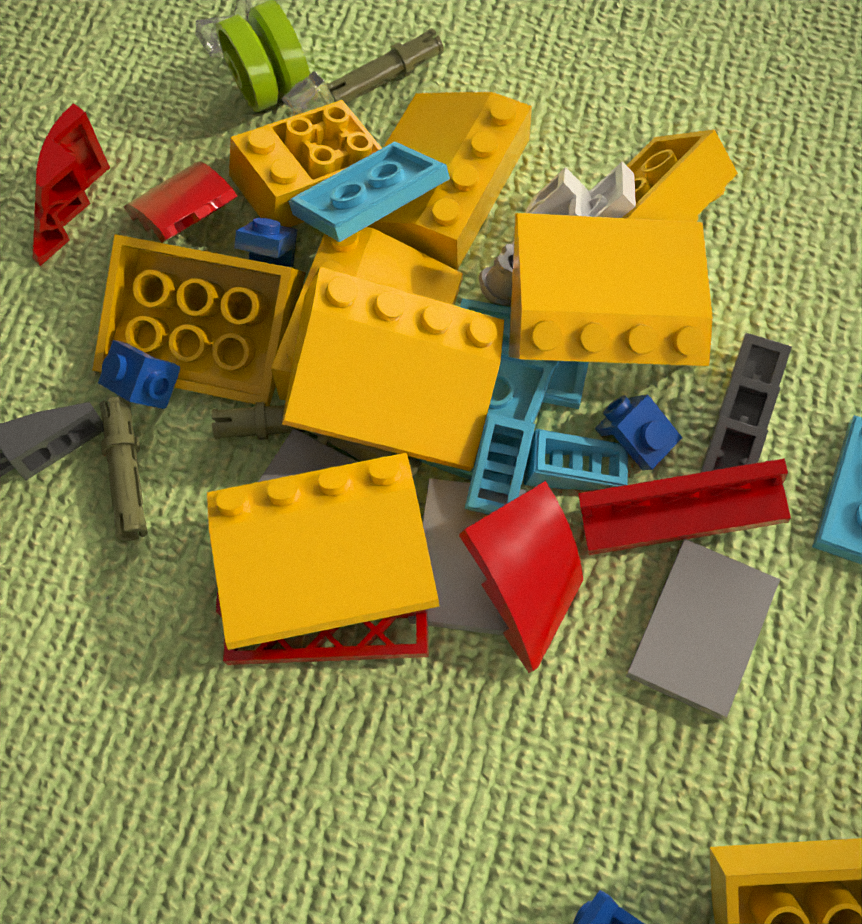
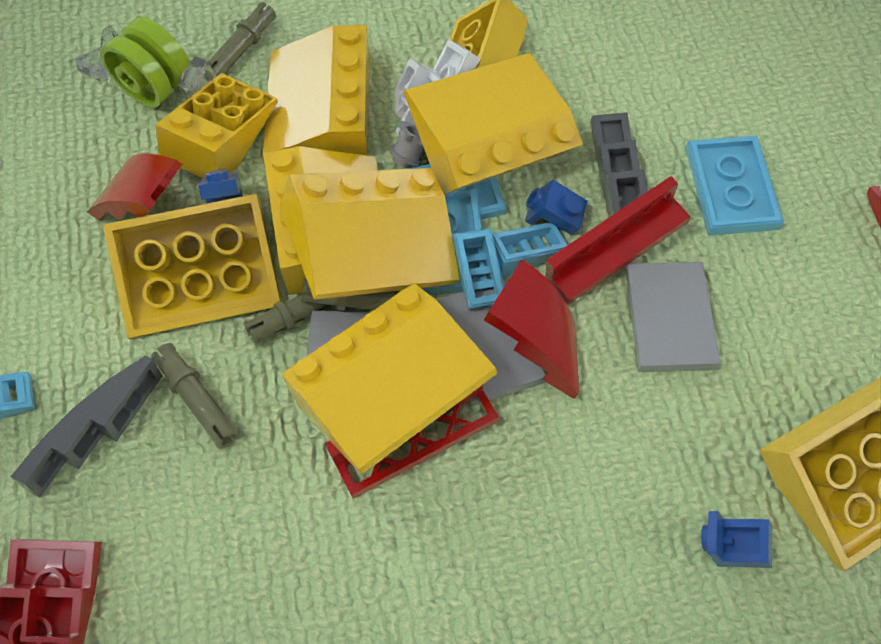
camera: 30 degrees left, 5 degrees down
red slope [33,103,110,266] -> none
blue bracket [98,340,180,409] -> none
medium azure tile [288,142,450,242] -> none

